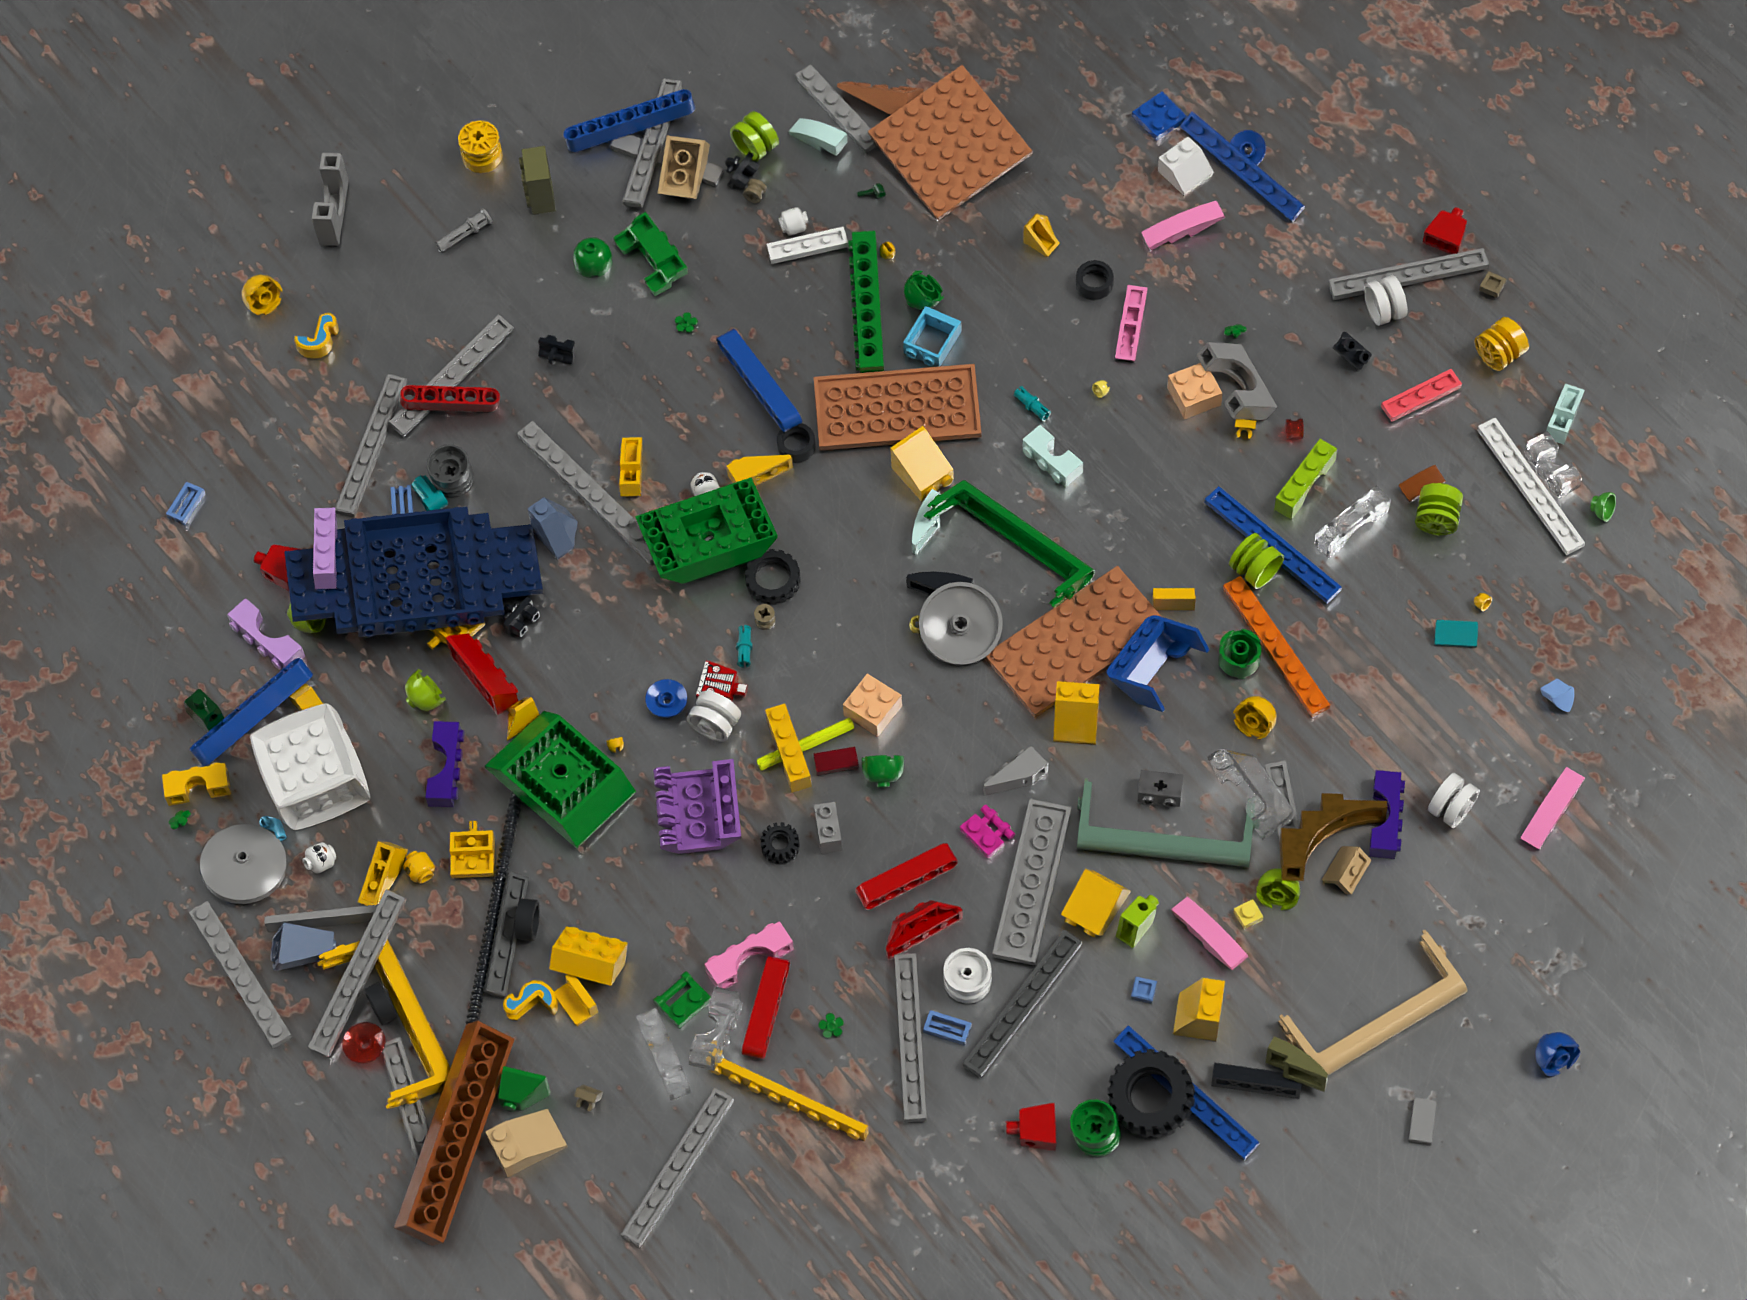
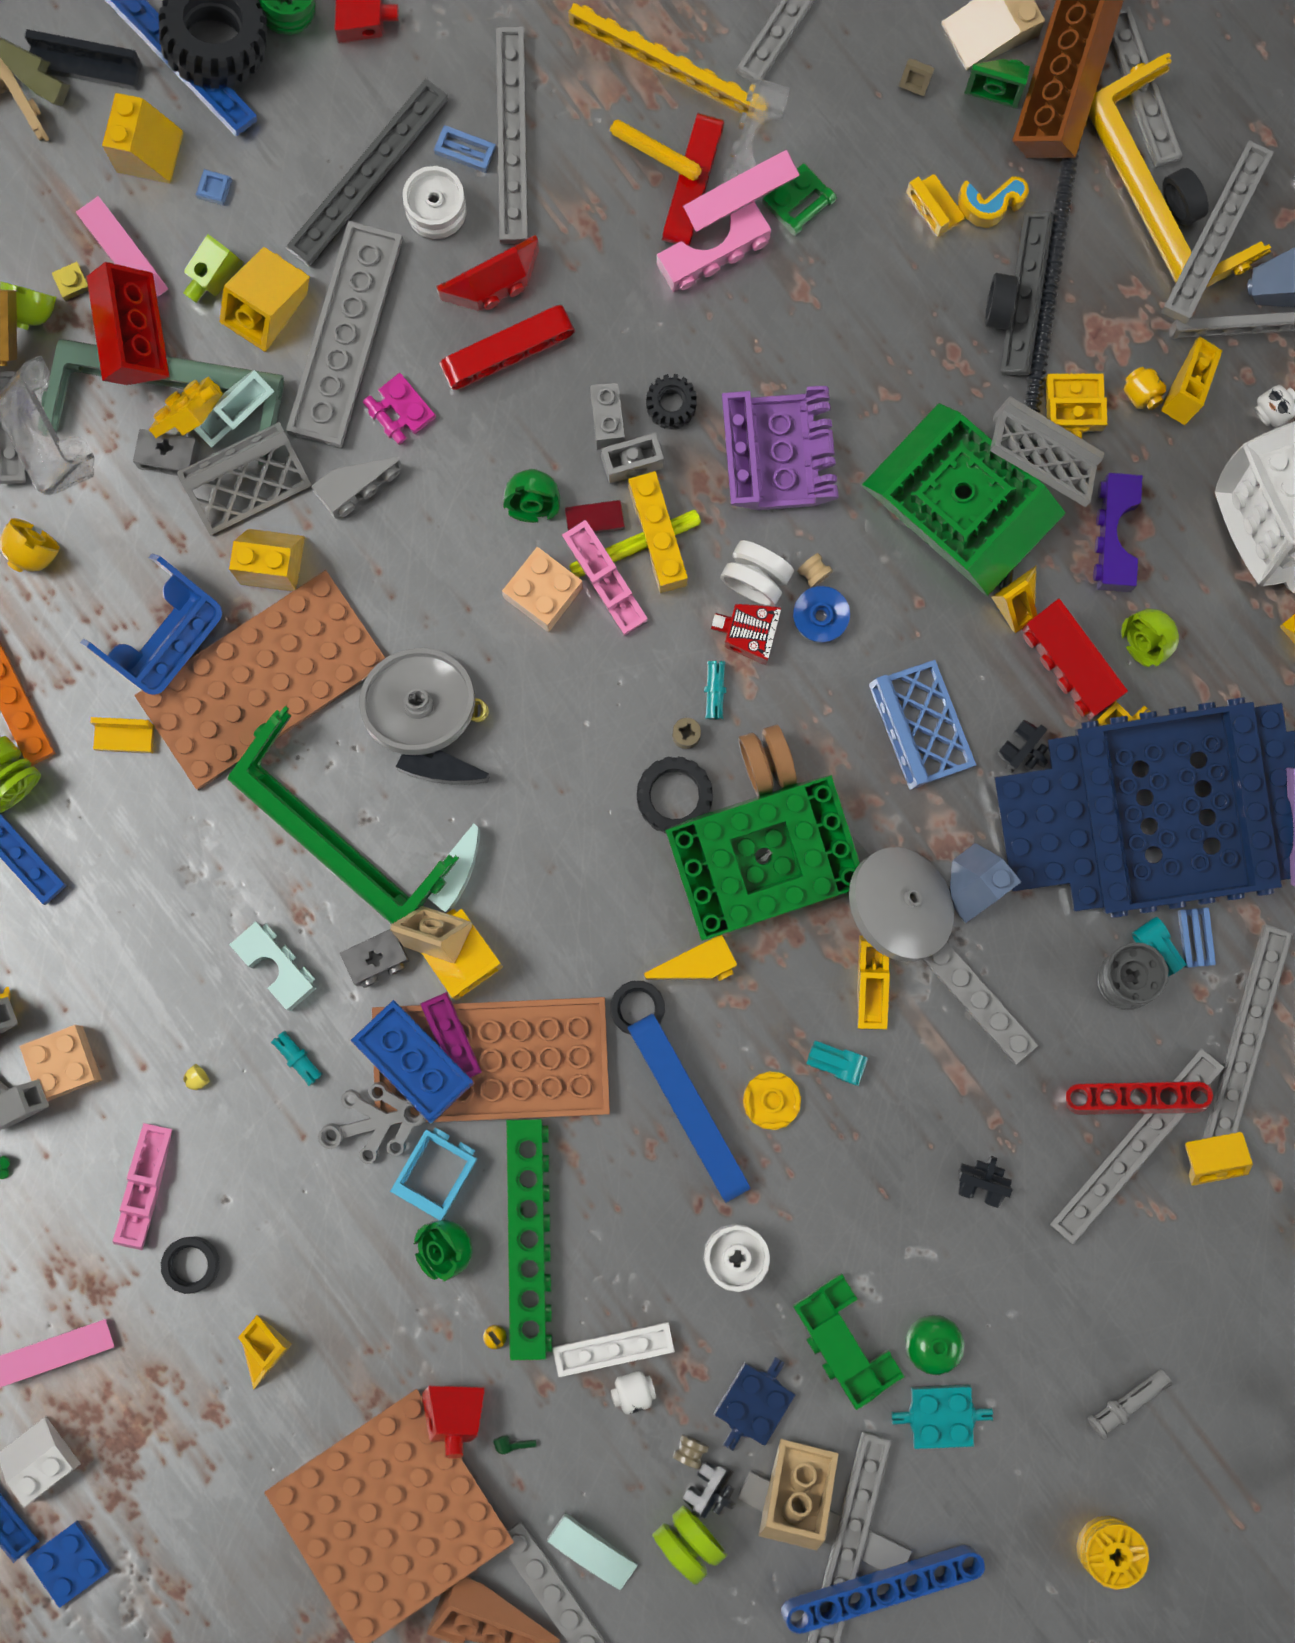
camera: 175 degrees right, 20 degrees up
clear red dish [342,1022,386,1064] -> none
olive brick [519,146,556,215] -> none
yellow brick [549,926,628,986] -> none
yellow hinge [606,737,624,753] -> none
clear arch [636,1008,691,1101] -> none
green plant [675,312,698,333] -> none
white head [691,472,720,496] -> none
green plant [819,1013,844,1038] -> none
green brick [1218,629,1262,679] -> none
none -> red slope [86,262,169,385]
none -> yellow plate [148,376,223,438]
none -> light grey fence [177,422,312,535]
none -> light aqua slope [194,370,274,447]
none -> light grey plant [318,1082,426,1164]
none -> flat silver brick [339,929,409,988]
none -> blue tile [351,1000,474,1124]
none -> tan slope [391,906,472,963]
none -> magenta tile [420,992,482,1078]
none -> red torso [422,1386,484,1459]
none -> bright pink slope [562,520,648,636]
none -> light grey brick [601,432,664,484]
none -> yellow axle [610,119,702,180]
none -> bright pink slope [683,150,800,232]
none -> white wheel [703,1224,770,1292]
none -> dark blue plate [713,1357,795,1451]
none -> medium nougat wheel [738,724,797,797]
none -> yellow tile [743,1071,801,1130]
none -> tan wheel [797,553,833,588]
none -> teal piece [806,1041,868,1086]
none -> light grey dish [849,847,954,962]
none -> medium blue fence [869,660,976,790]
none -> teal plate [891,1384,993,1449]
none -> light grey fence [990,396,1104,507]
none -> yellow panel [1185,1132,1253,1186]

